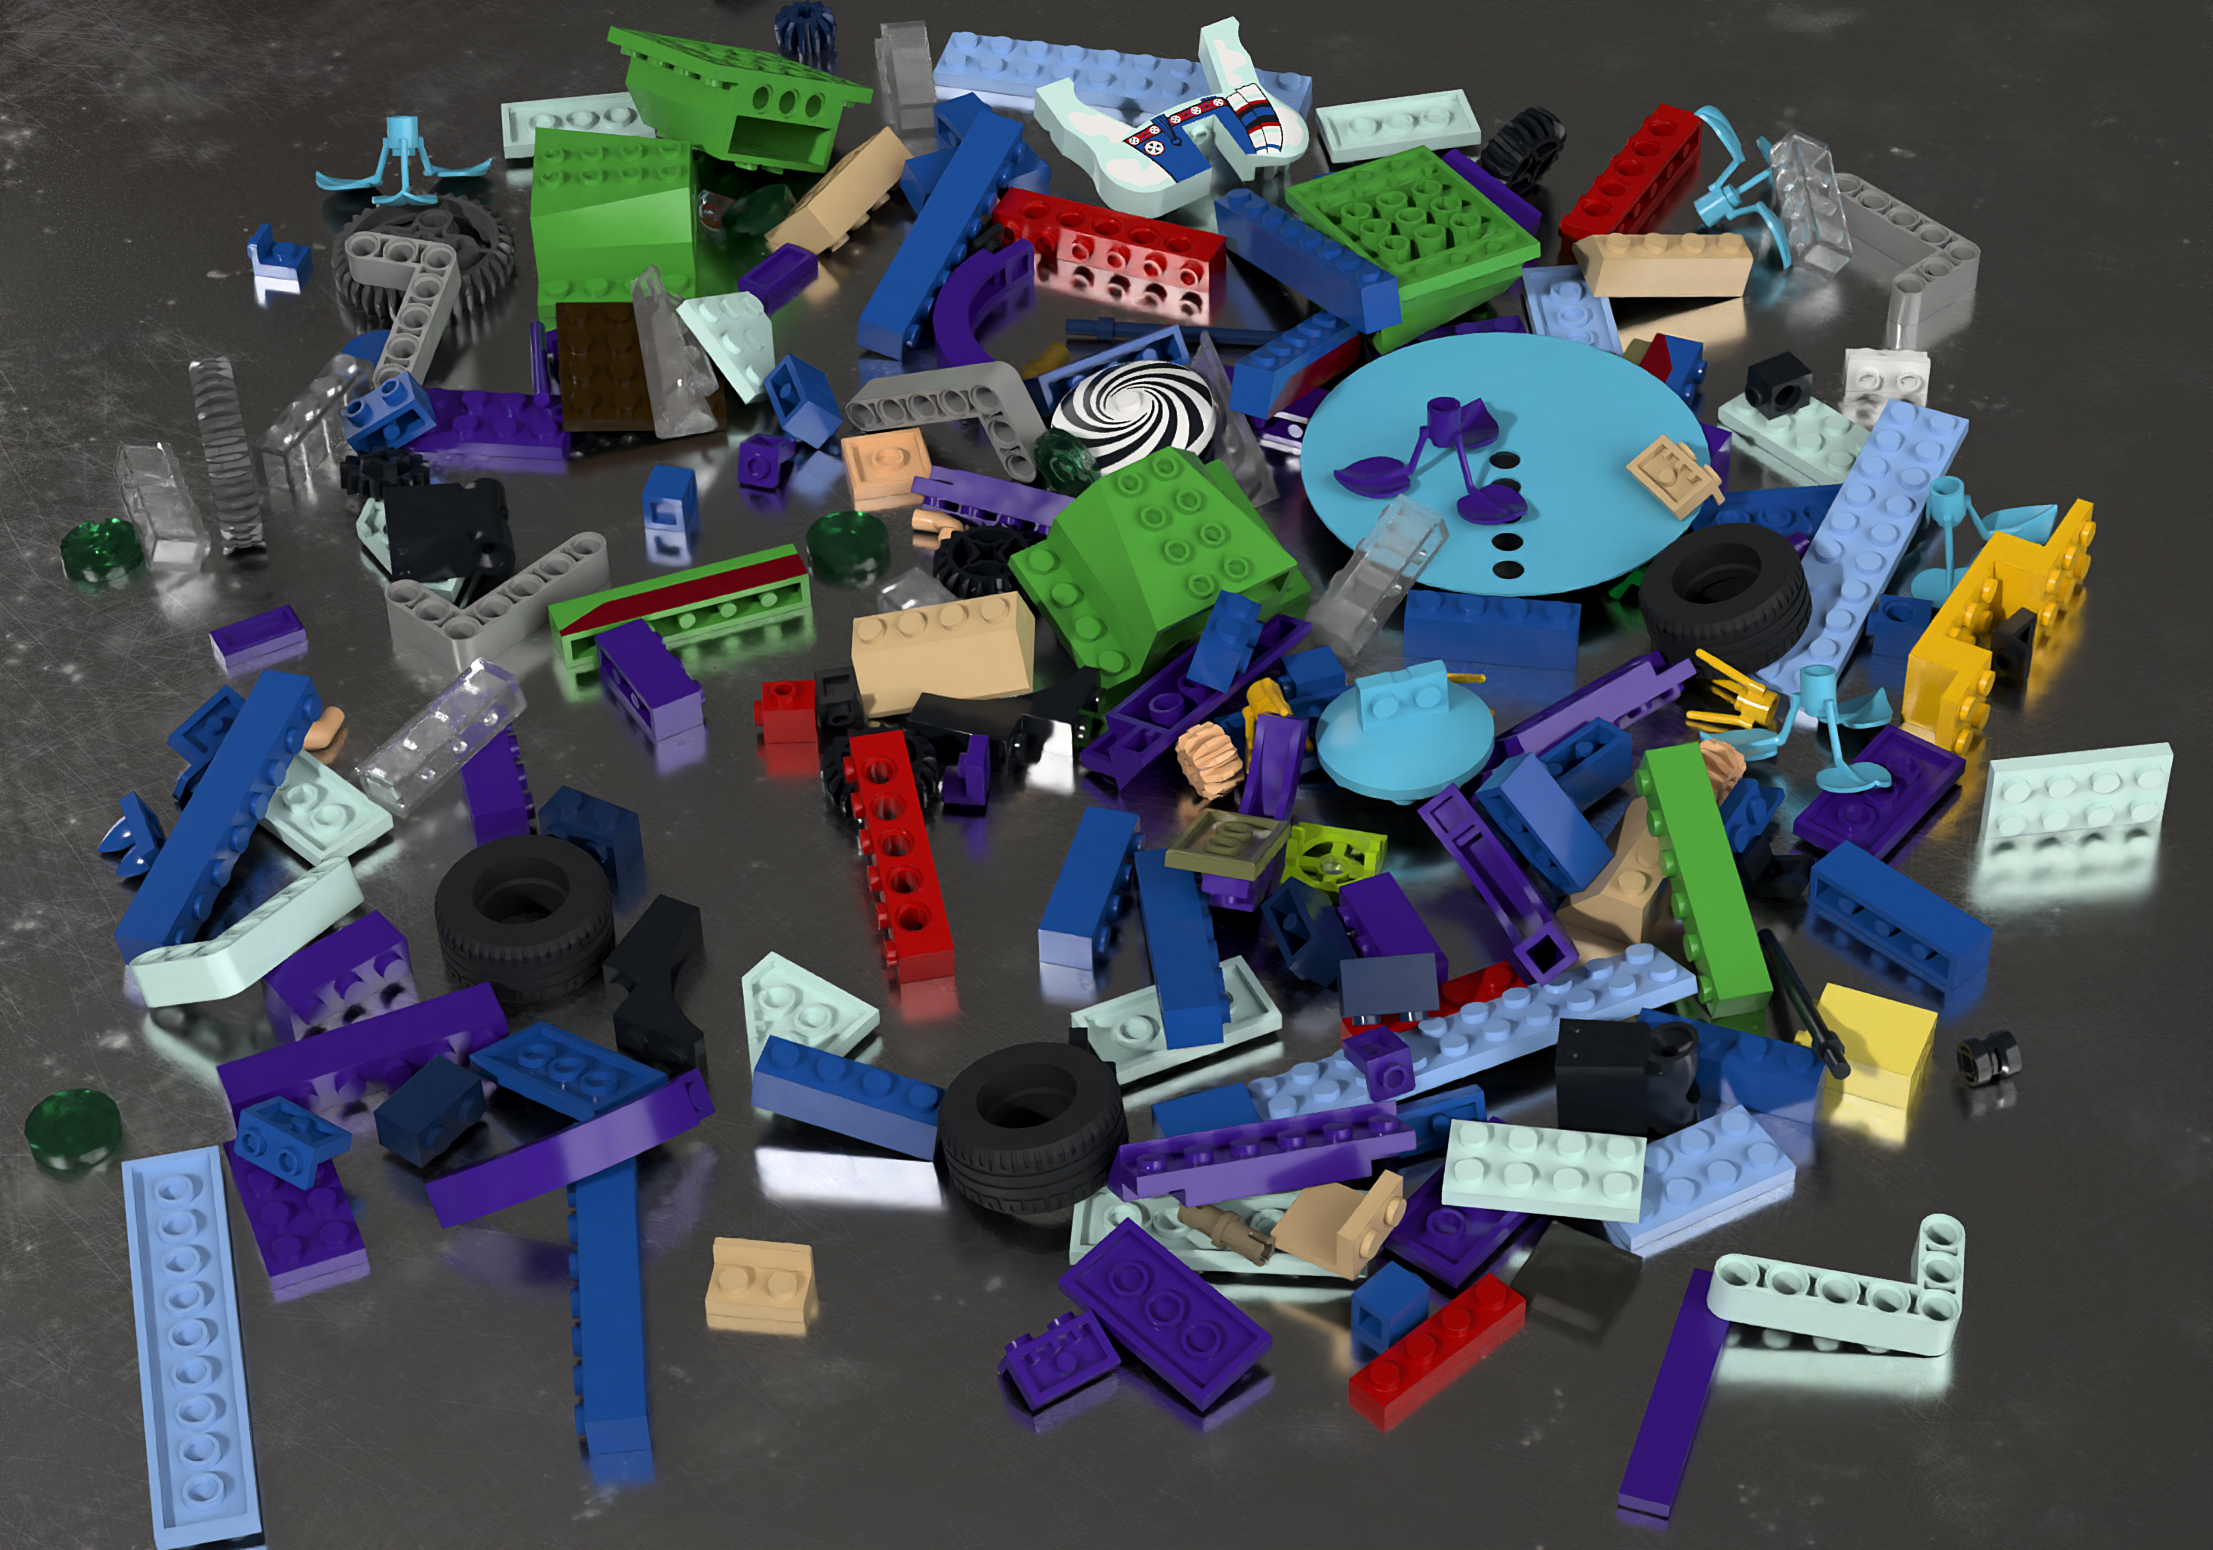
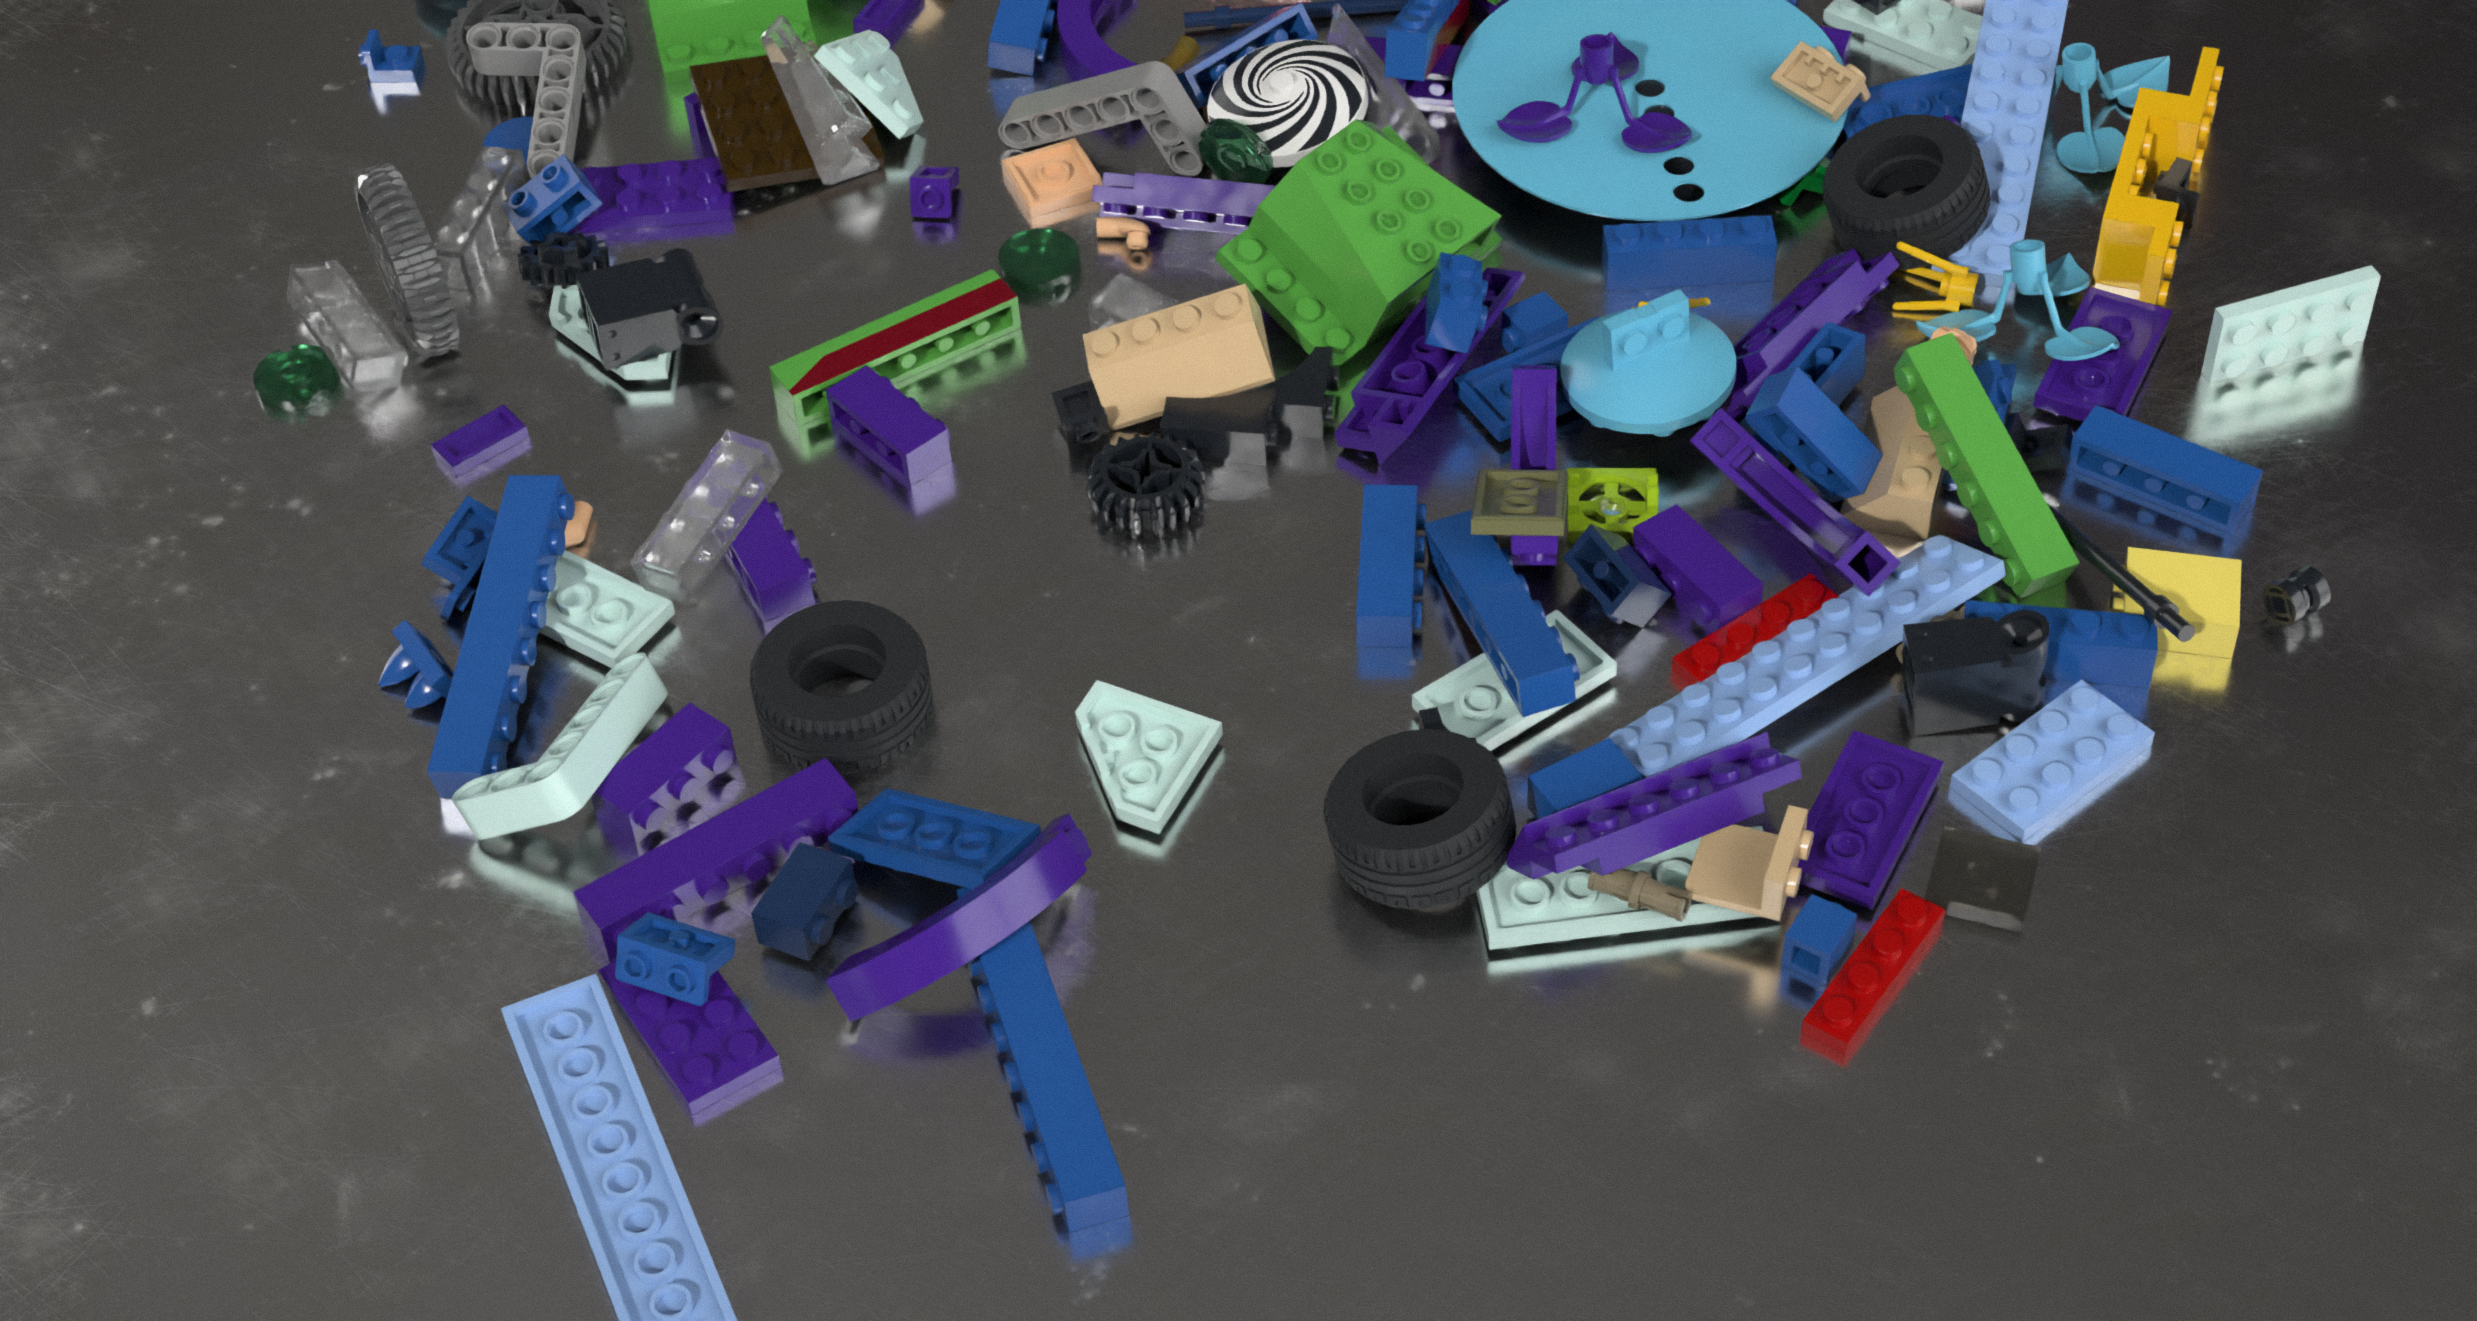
camera: 10 degrees left, 5 degrees up
clear green tile [24,1088,122,1170] -> none
light grey beam [385,532,610,673] -> none
dark purple bar [530,321,550,407] -> none
dark blue brick [538,785,643,880] -> none
black arch [602,894,707,1074] -> none
blue brick [641,465,698,532] -> none
tan bracket [705,1237,815,1323] -> none
blue brick [750,1035,947,1162] -> none
red brick [754,680,818,744] -> none
blue brick [763,353,844,449] -> none
red brick [842,729,955,984] -> none
black gear [932,521,1039,605] -> none
dark purple bracket [941,735,991,805] -> none
dark purple bracket [997,1310,1121,1412] -> none
dark purple plate [1058,1217,1273,1412] -> none
light nougat gear [1175,721,1244,800] -> none
yellow plant [1242,678,1314,774] -> none
clear brick [1304,493,1450,667] -> none
dark blue brick [1335,952,1440,1026] -> none
dark purple bracket [1342,1025,1416,1103] -> none
blue tile [1397,1084,1487,1159] -> none
light aqua plate [1442,1119,1647,1224] -> none
dark purple tile [1618,1268,1732,1517] -> none
light aqua beam [1707,1214,1965,1356] -> none
blue brick [1866,594,1933,659] -> none

